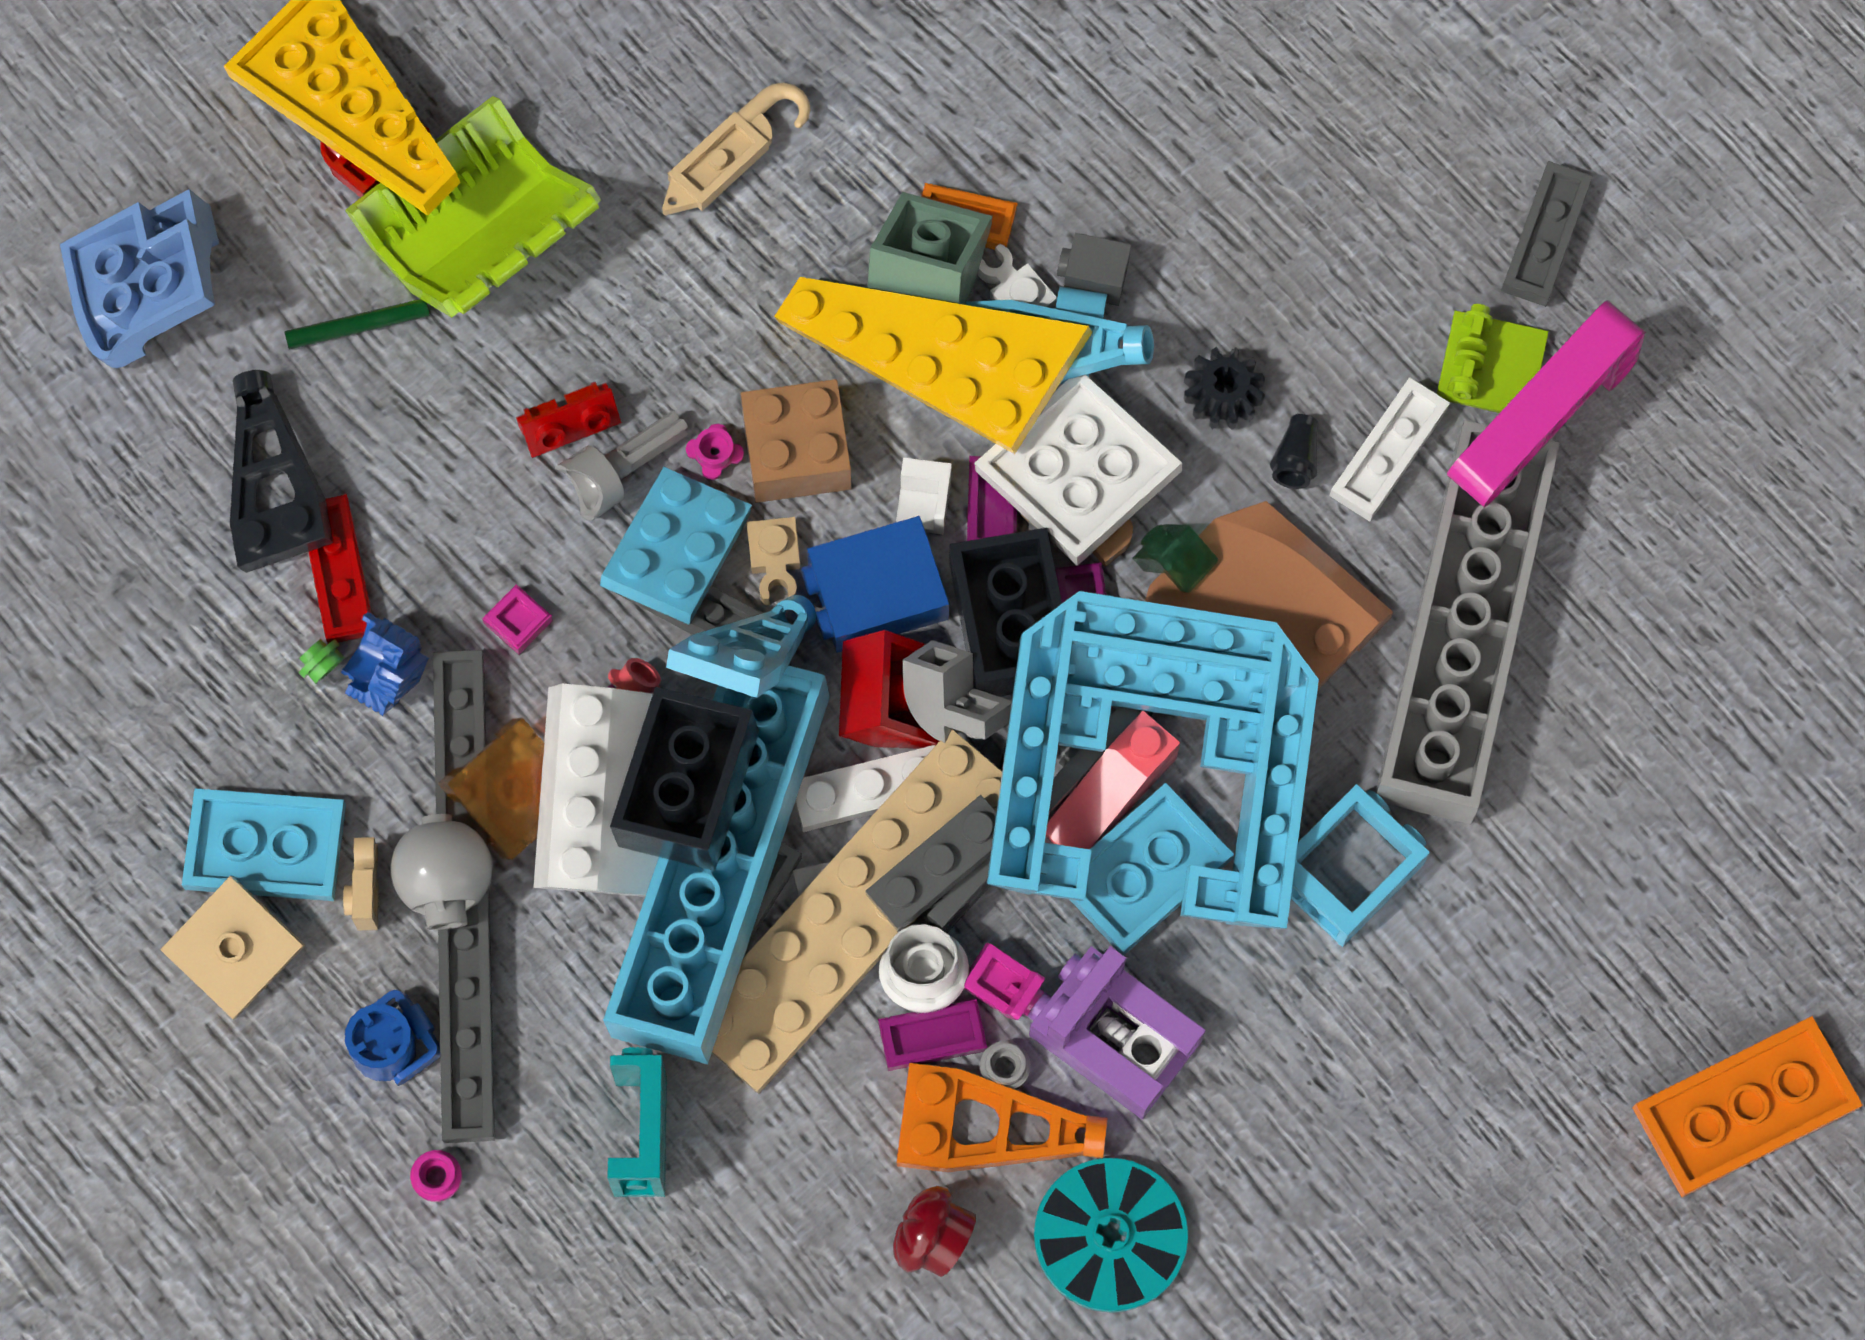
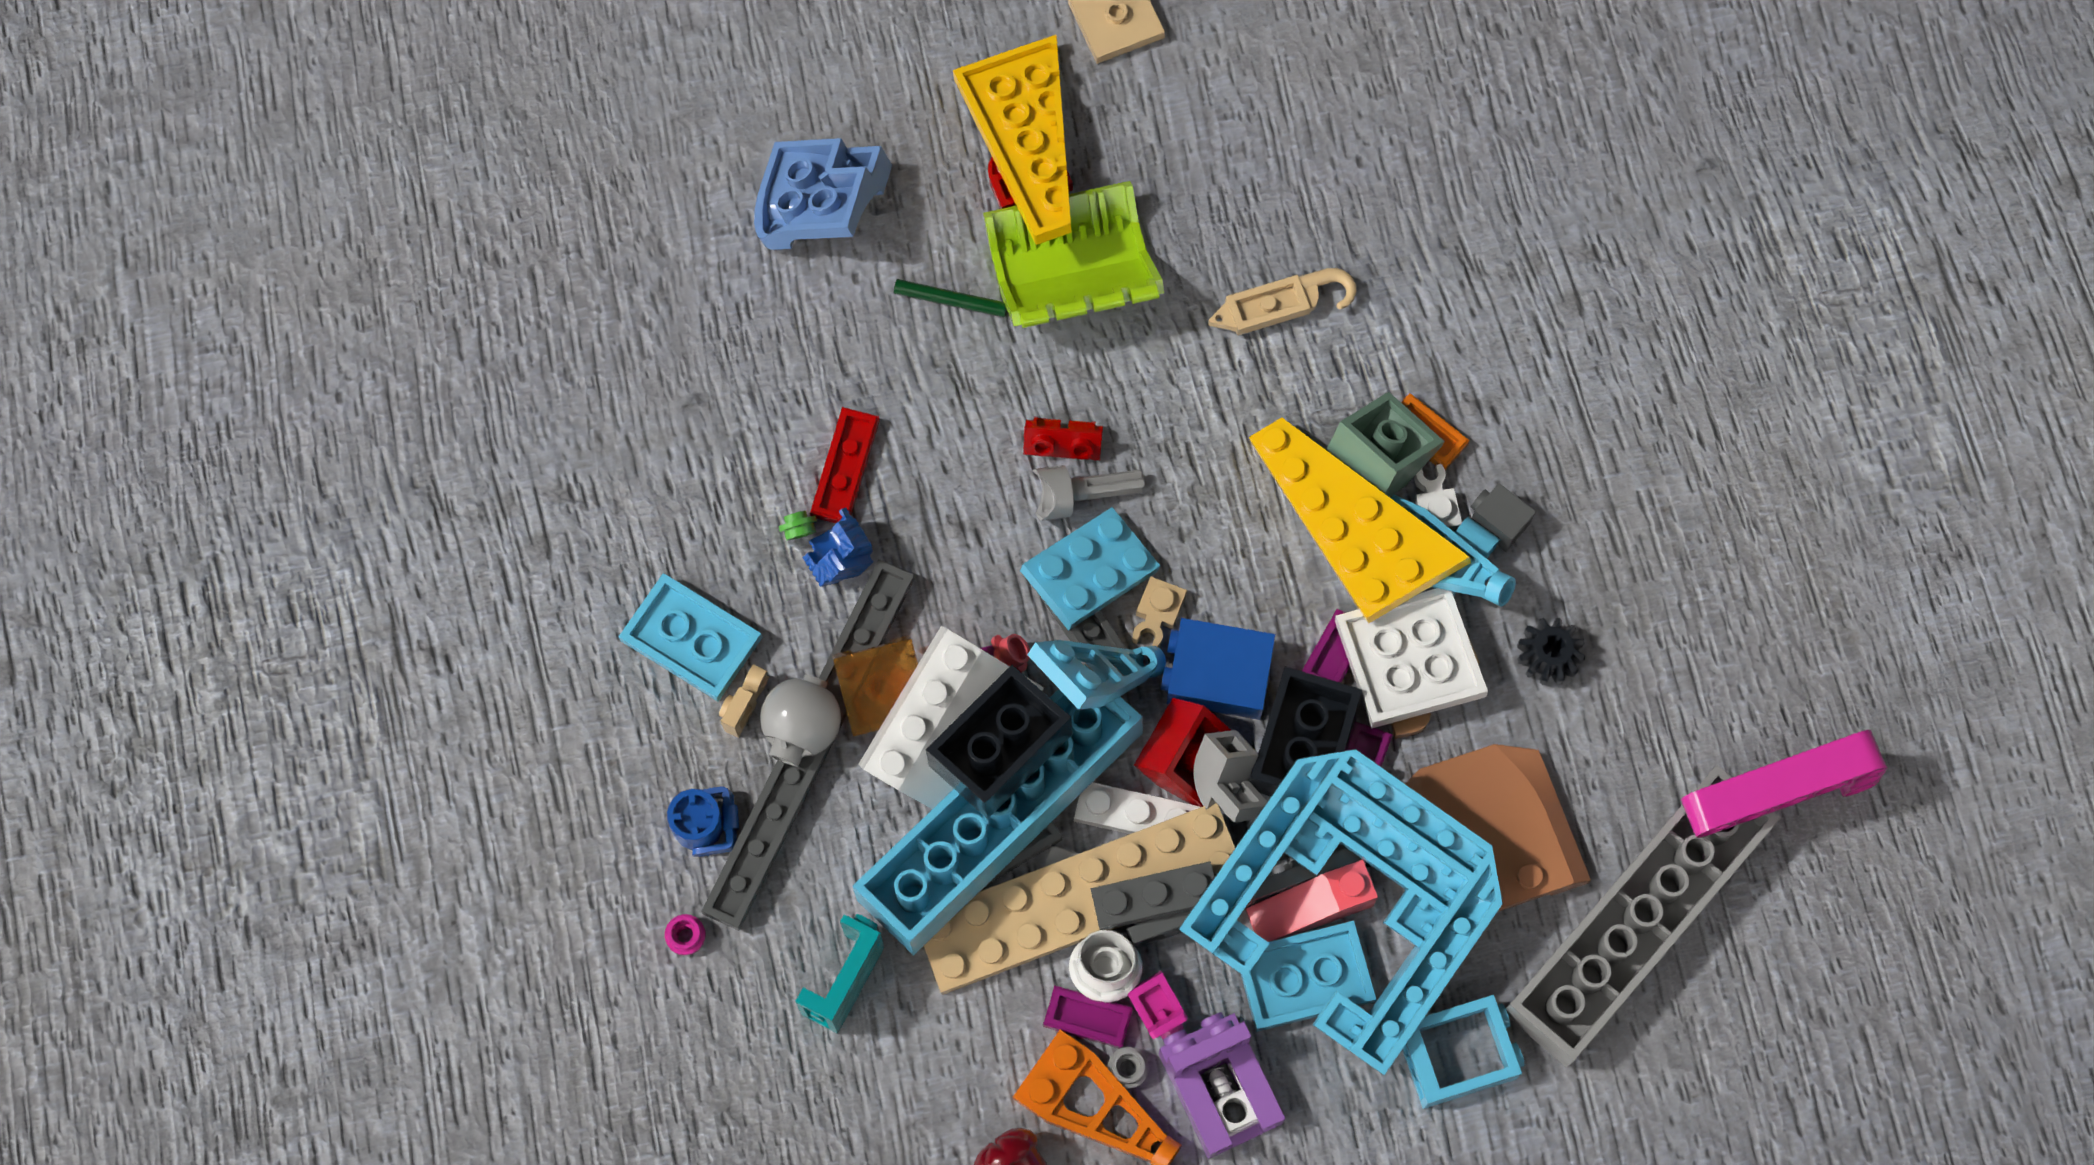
camera: 30 degrees right, 0 degrees up
tan plate [160,876,305,1019] -> none
black plate [230,370,334,573] -> none
dark pink tile [482,584,553,655] -> none
dark pink plate [686,424,744,480] -> none
medium nougat brick [740,379,851,503] -> none
white panel [896,457,952,535] -> none
clear green bracket [1132,524,1218,593] -> none
black cone [1270,414,1319,489] -> none
white plate [1329,377,1450,522] -> none
lime hinge [1437,304,1549,413] -> none
dark grey plate [1501,161,1593,307] -> none

